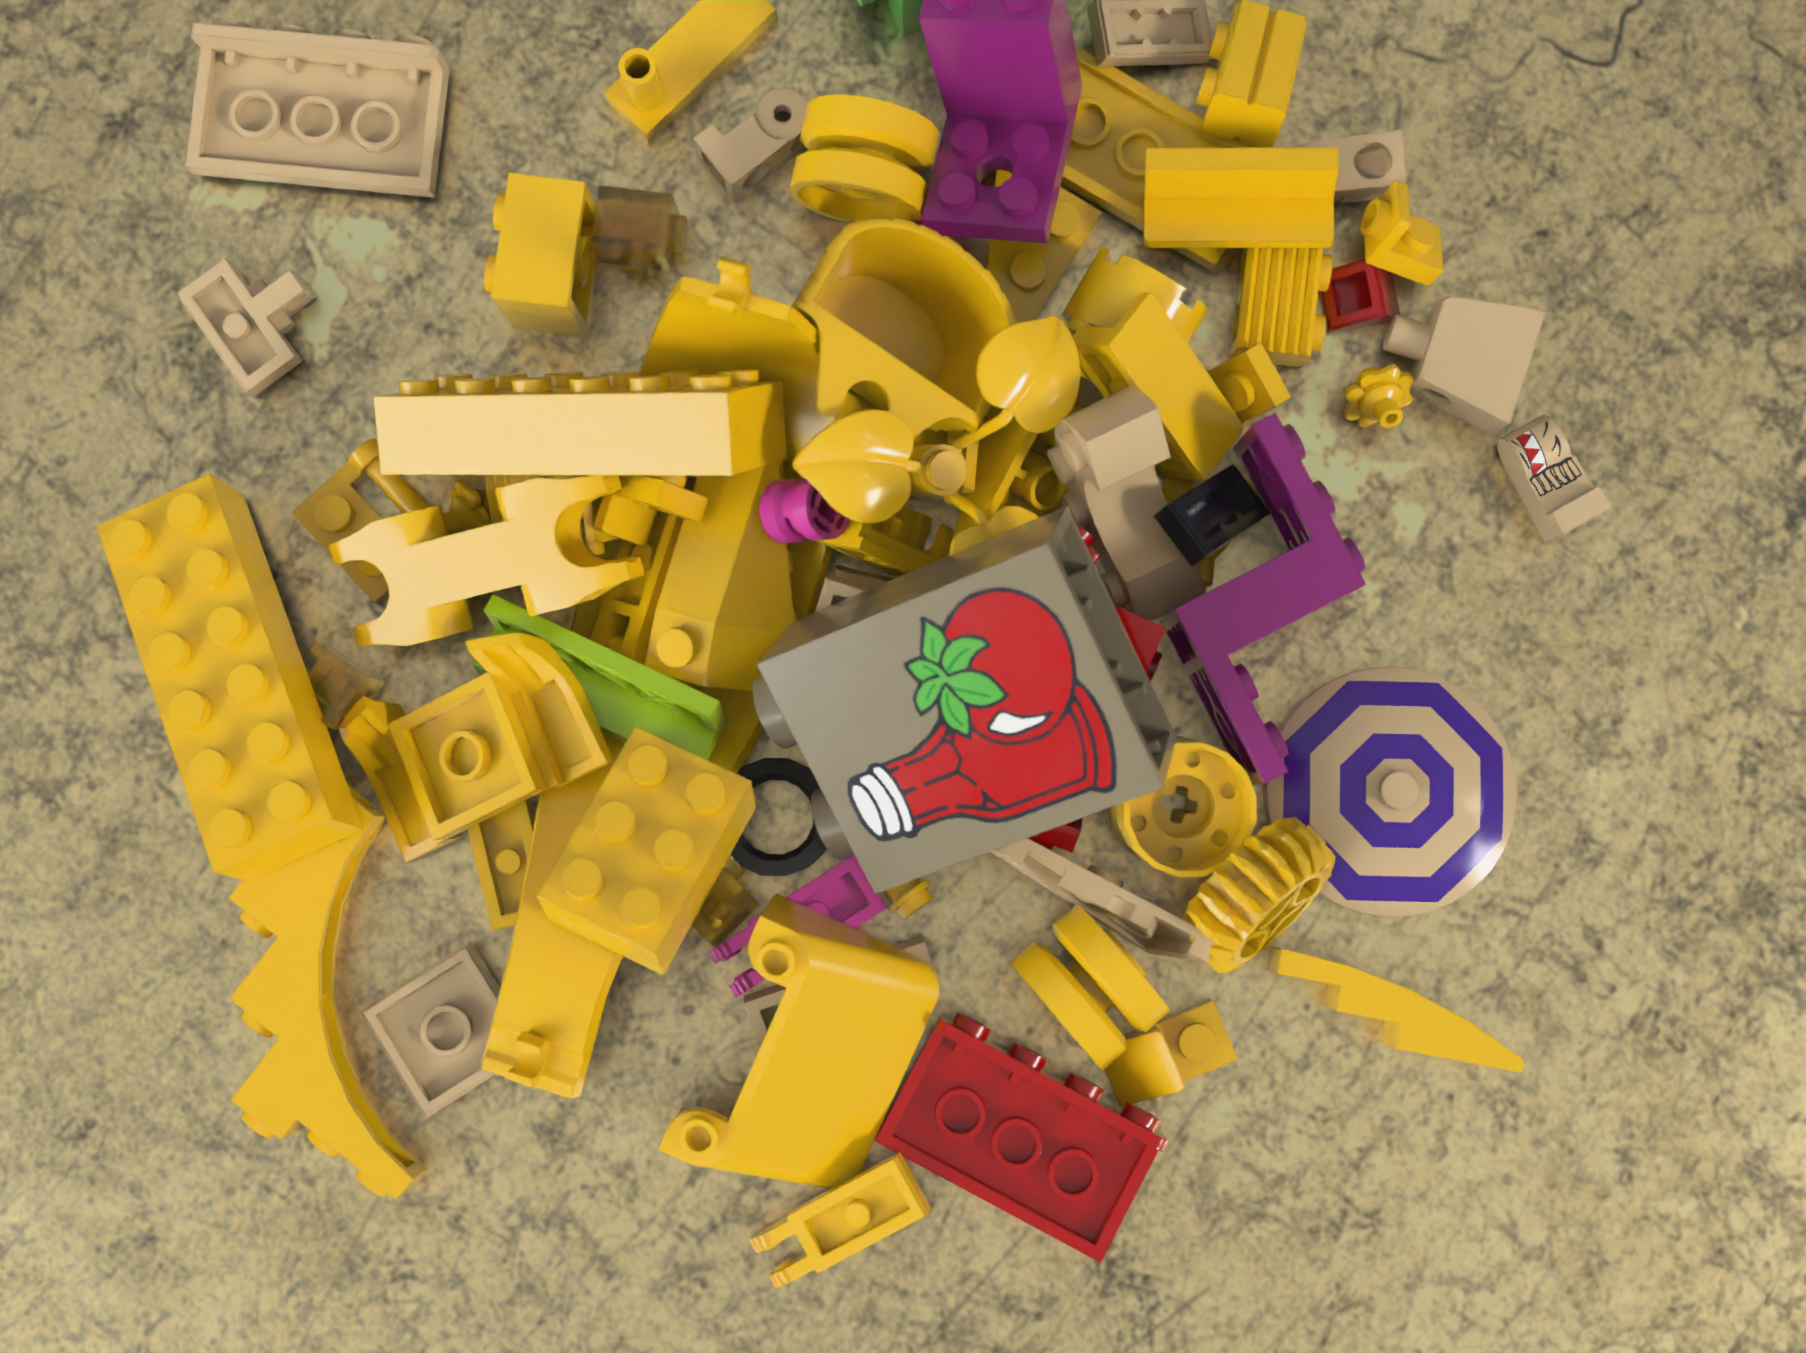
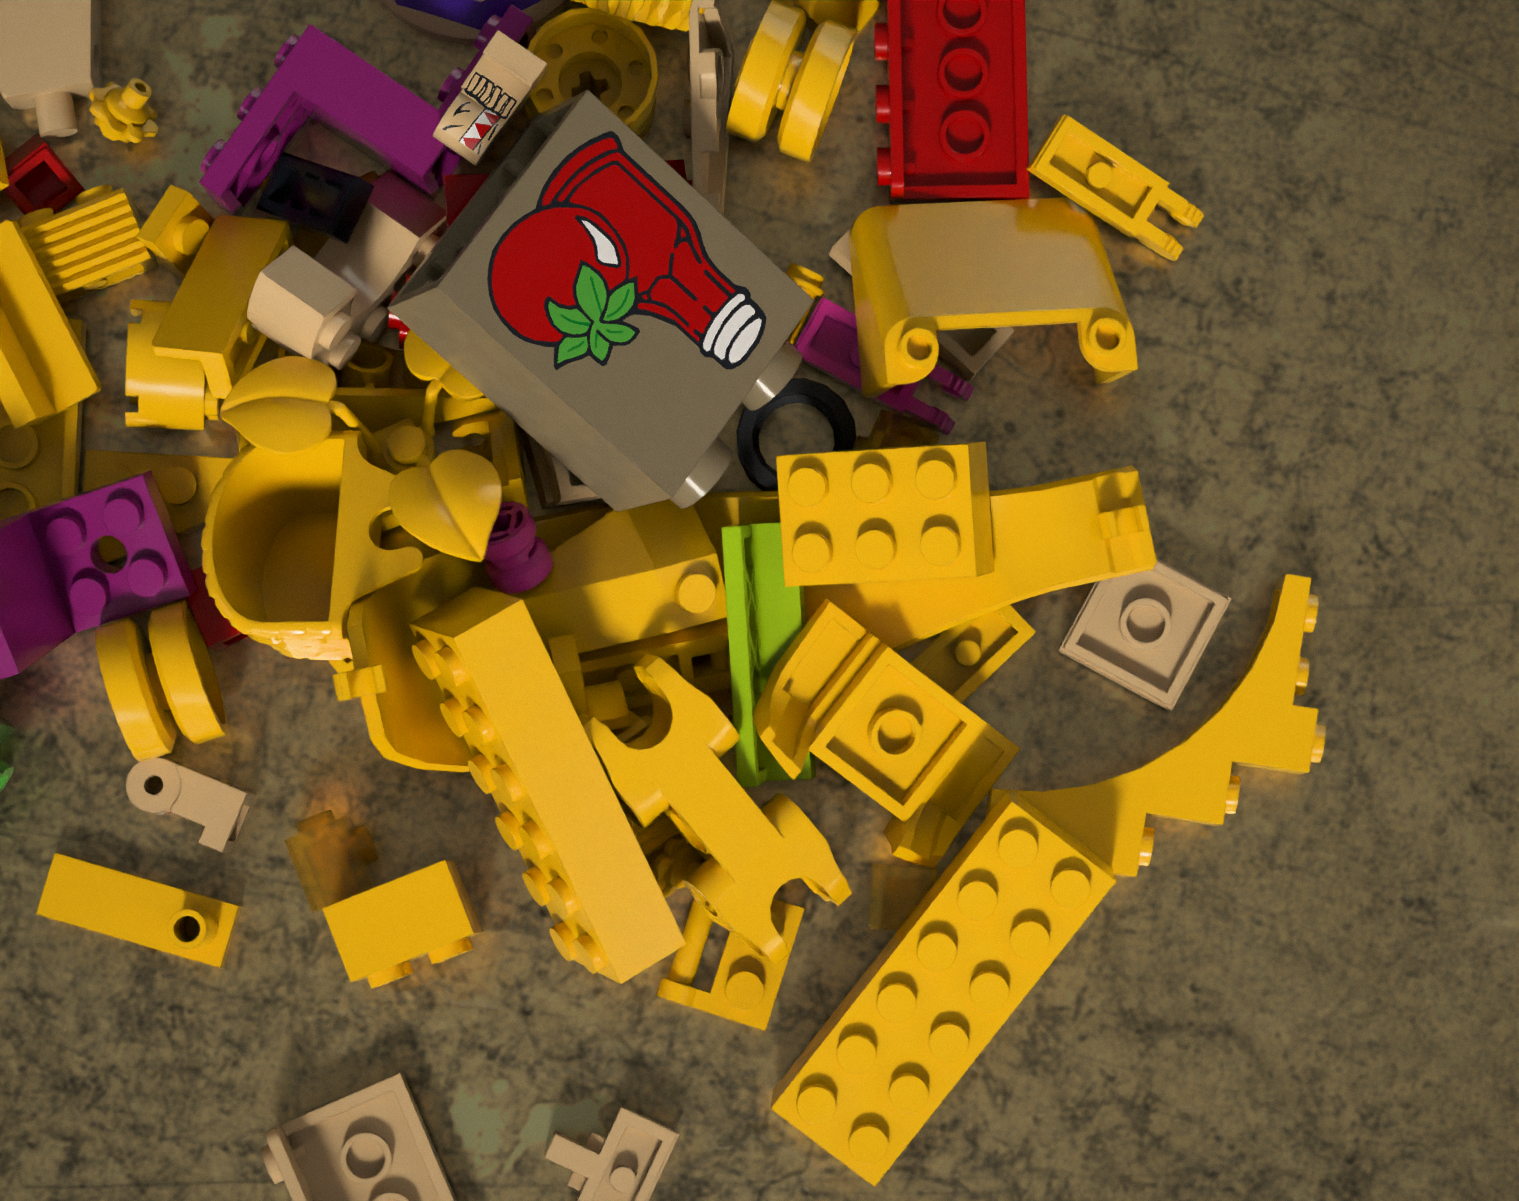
camera: 120 degrees left, 0 degrees up
none -> tan leg [432,30,547,166]

